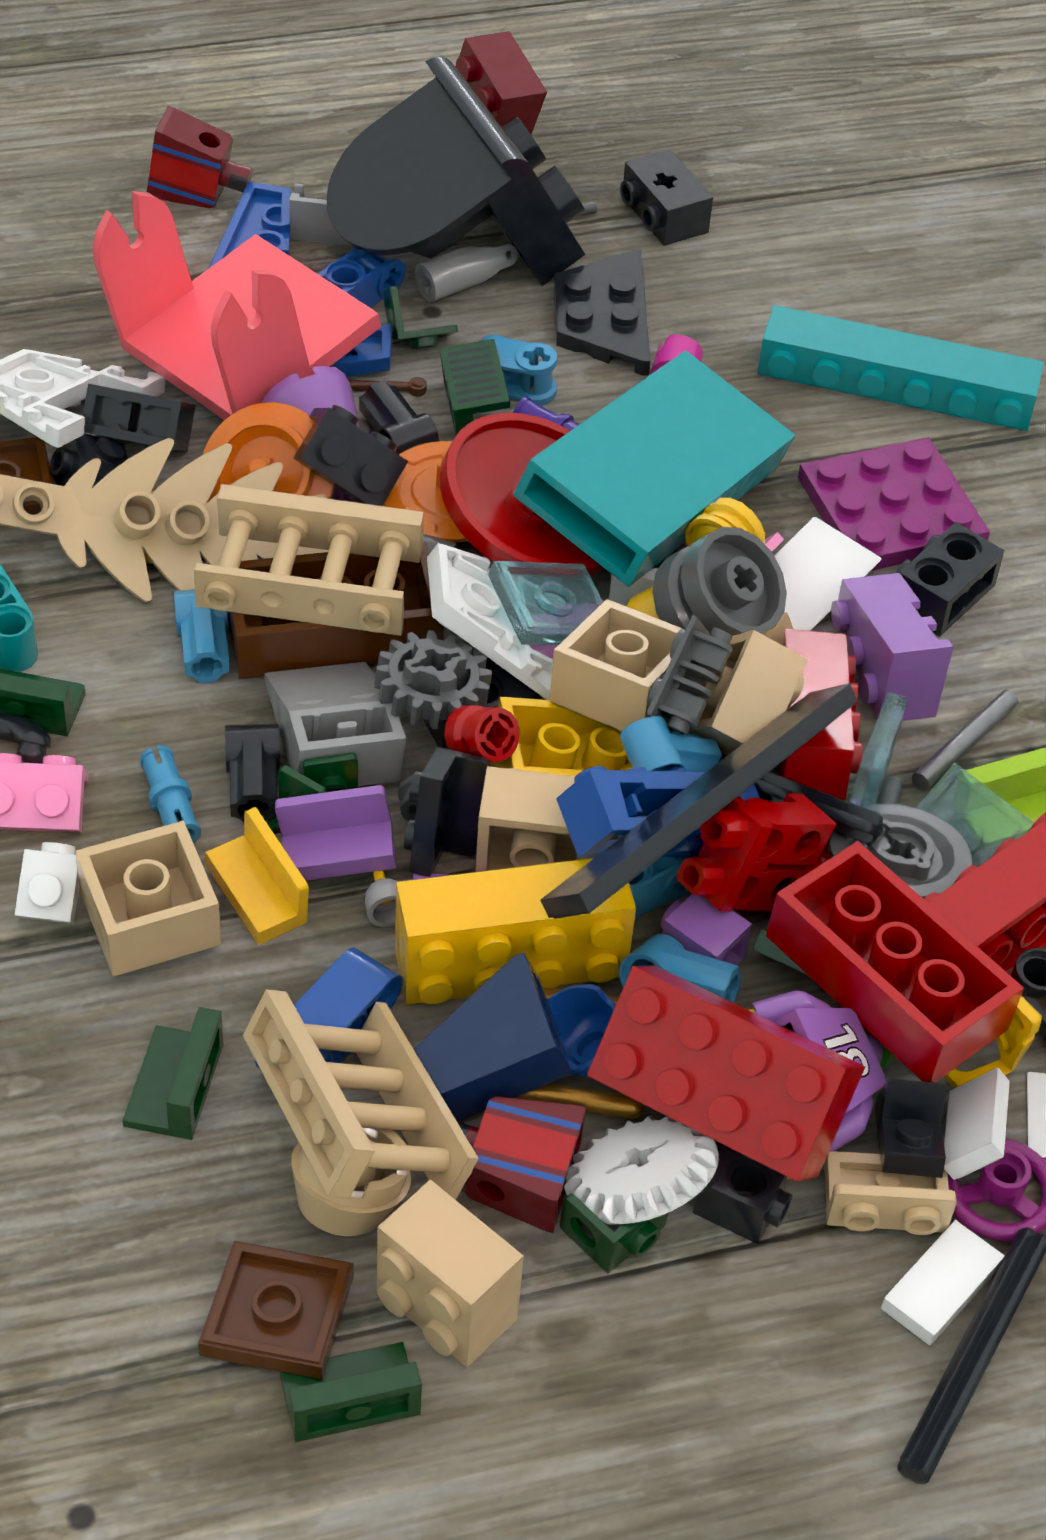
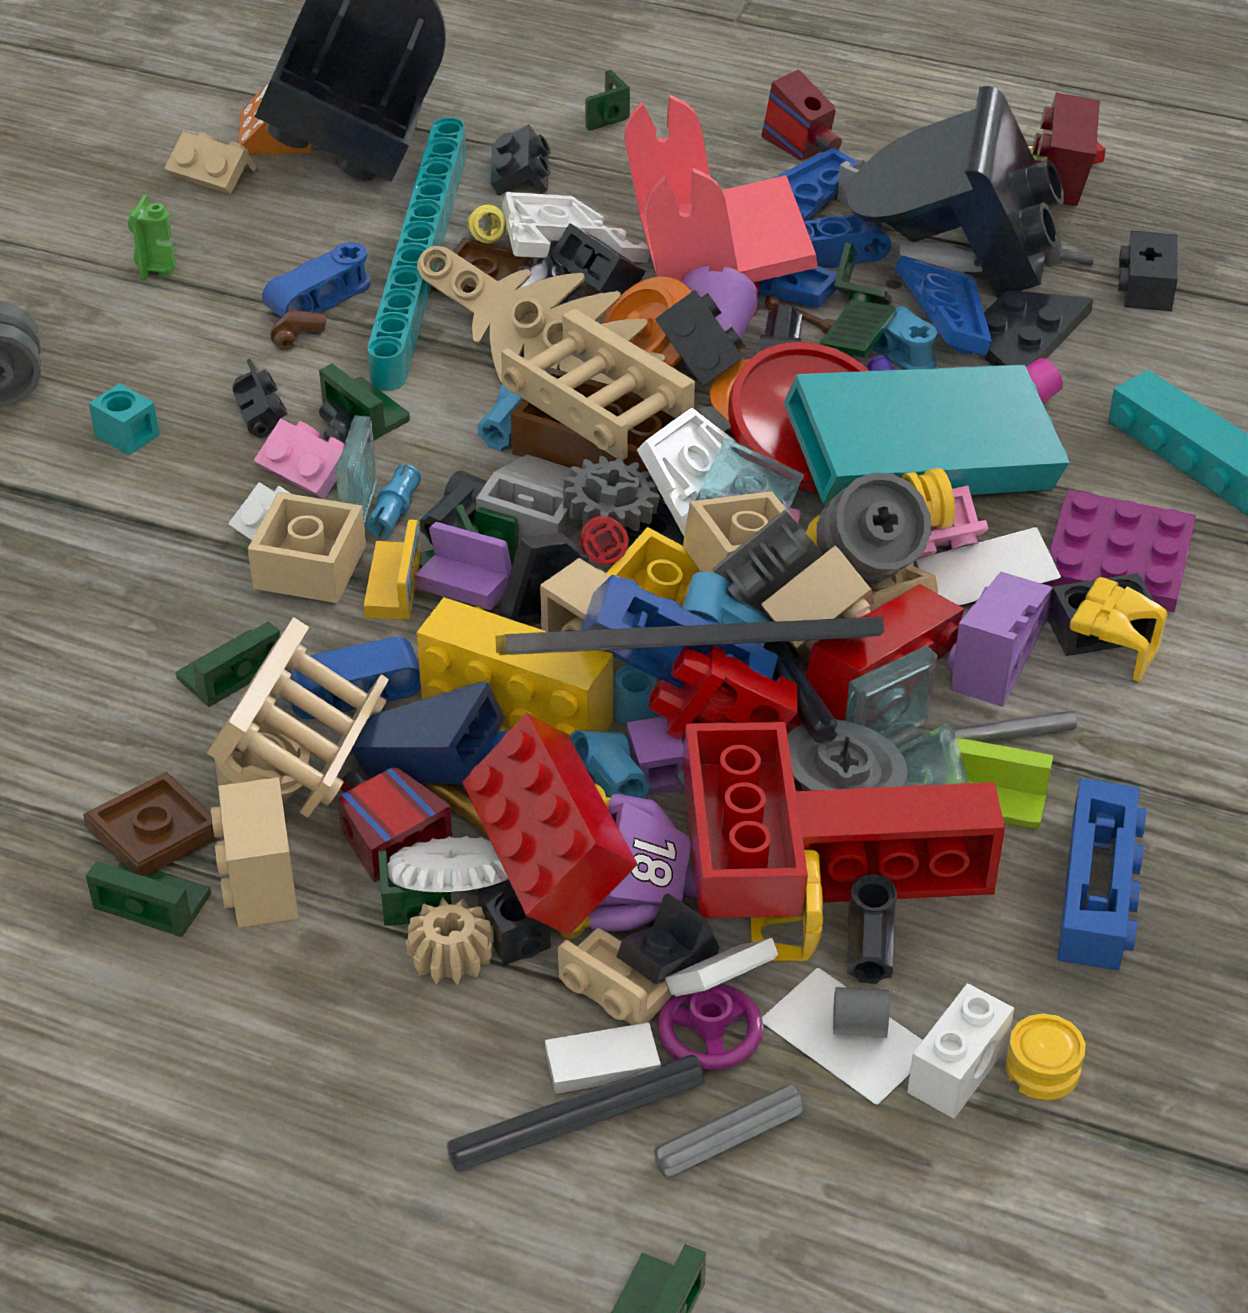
camera: 40 degrees right, 5 degrees down
none -> clear light blue tile [336,415,377,522]
none -> tan gear [406,897,494,986]
none -> blue wing [895,255,992,356]
none -> yellow piece [1069,577,1167,682]

